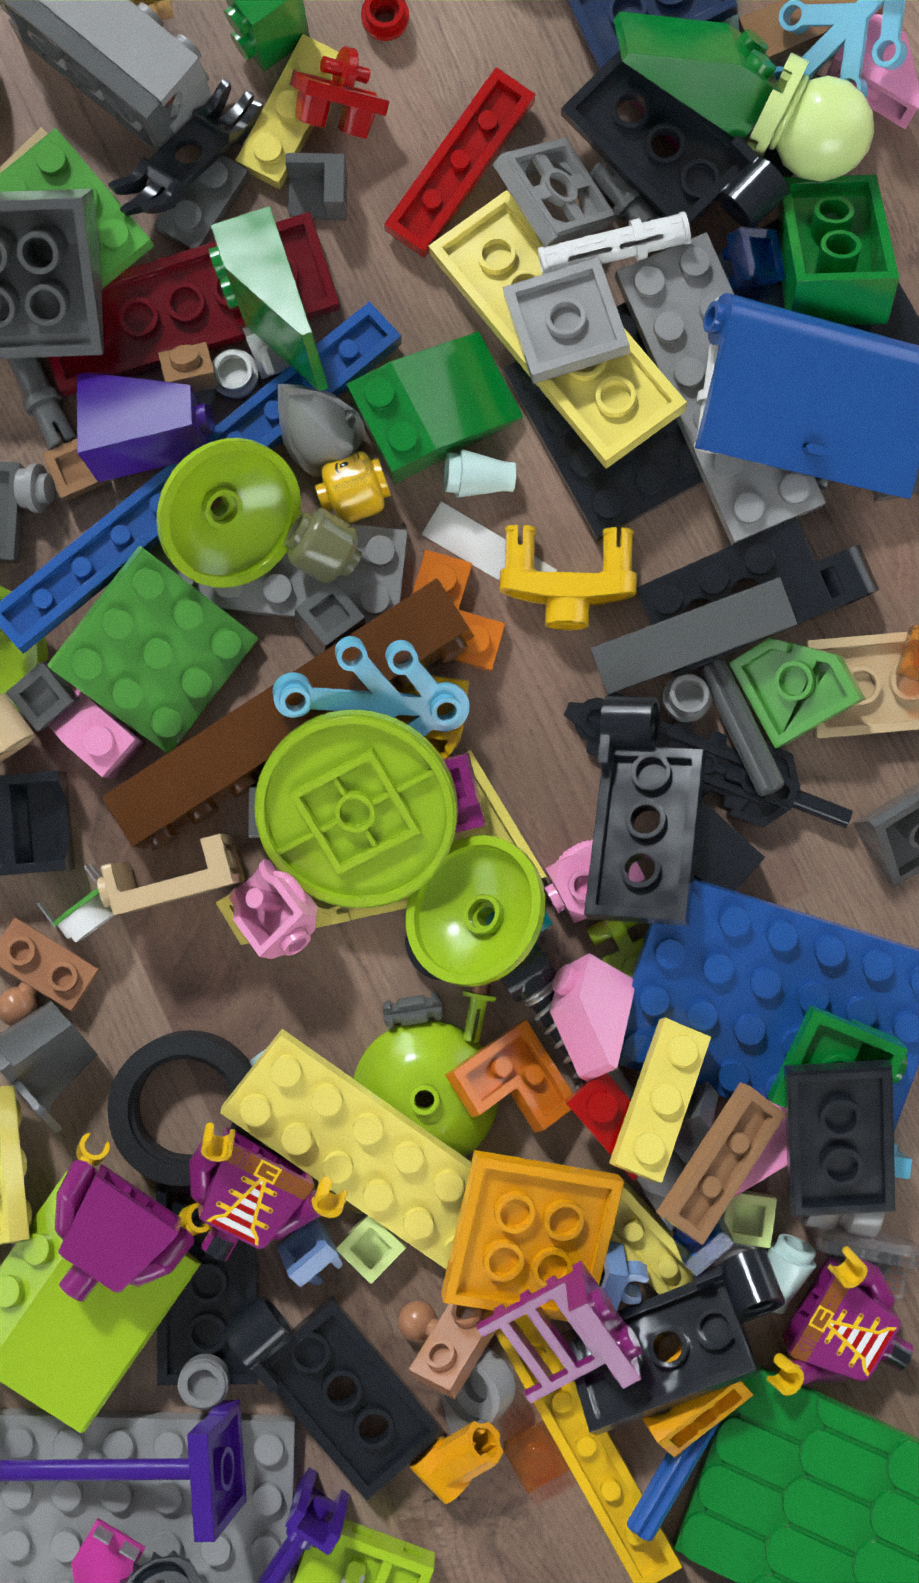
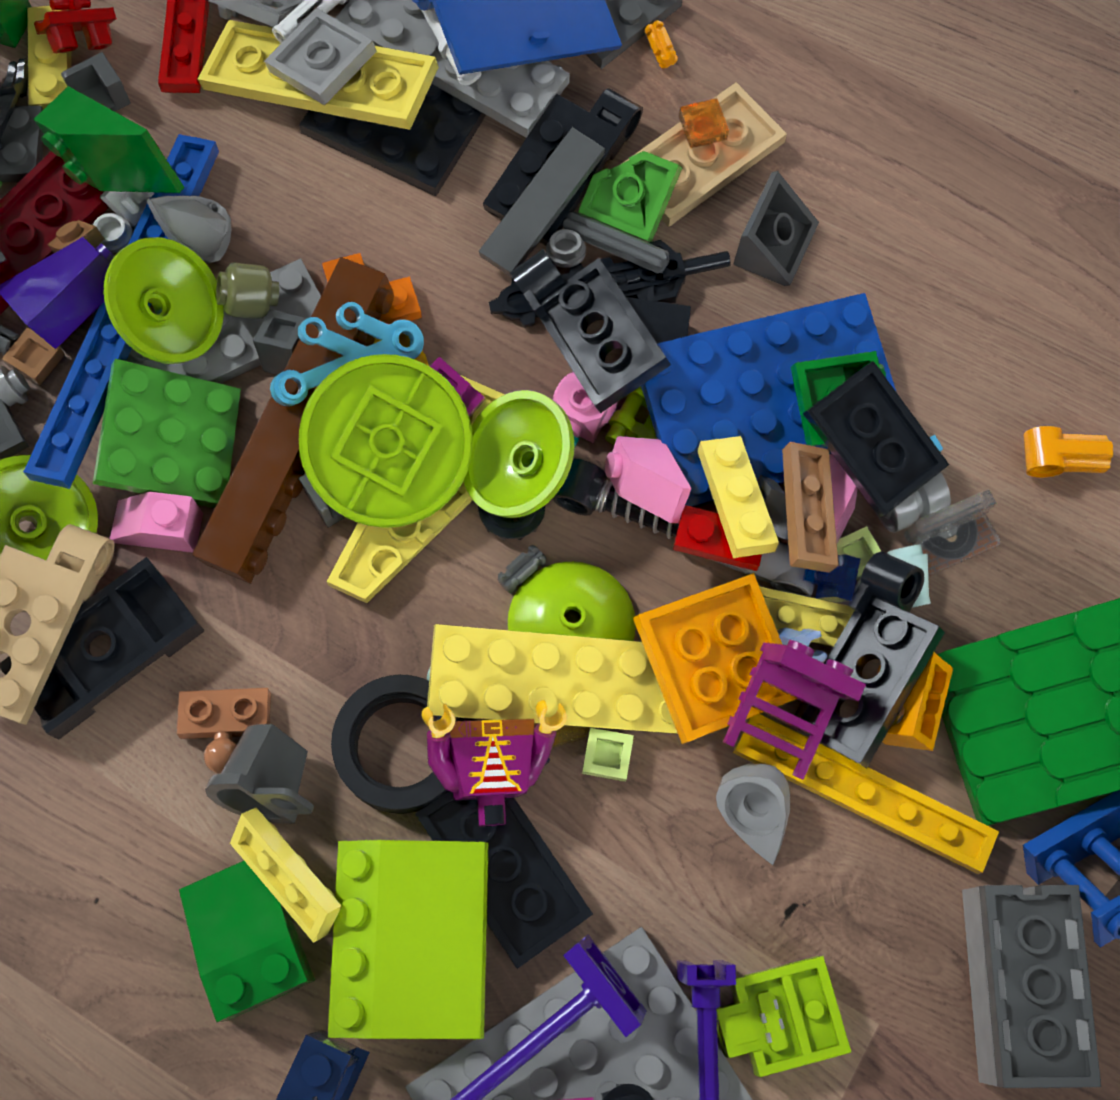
camera: 40 degrees left, 15 degrees down
dark grey plate [5,660,80,731] -> none
white piece [37,864,113,943] -> none
magenta torso [54,1133,212,1302] -> none
tan panel [97,834,246,916] -> none
light grey tile [178,1354,231,1410] -> none
black hinge [222,1295,444,1501] -> none
bright pink hand [229,859,318,959] -> none
medium blue tile [277,1218,343,1287] -> none
yellow head [315,452,391,524] -> none
green slope [347,331,523,485] -> none
nougat plate [398,1301,496,1400] -> none
light orange piece [409,1421,504,1504] -> none
white sticker [421,501,557,580] -> none
light aqua cone [443,448,516,498] -> none
orange plate [445,1019,573,1133] -> none
lime piece [462,981,503,1043] -> none
yellow connector [499,525,637,630] -> none
clear orange plate [503,1421,570,1494] -> none
blue axle [627,1421,721,1542] -> none
torso [766,1246,913,1396] -> none

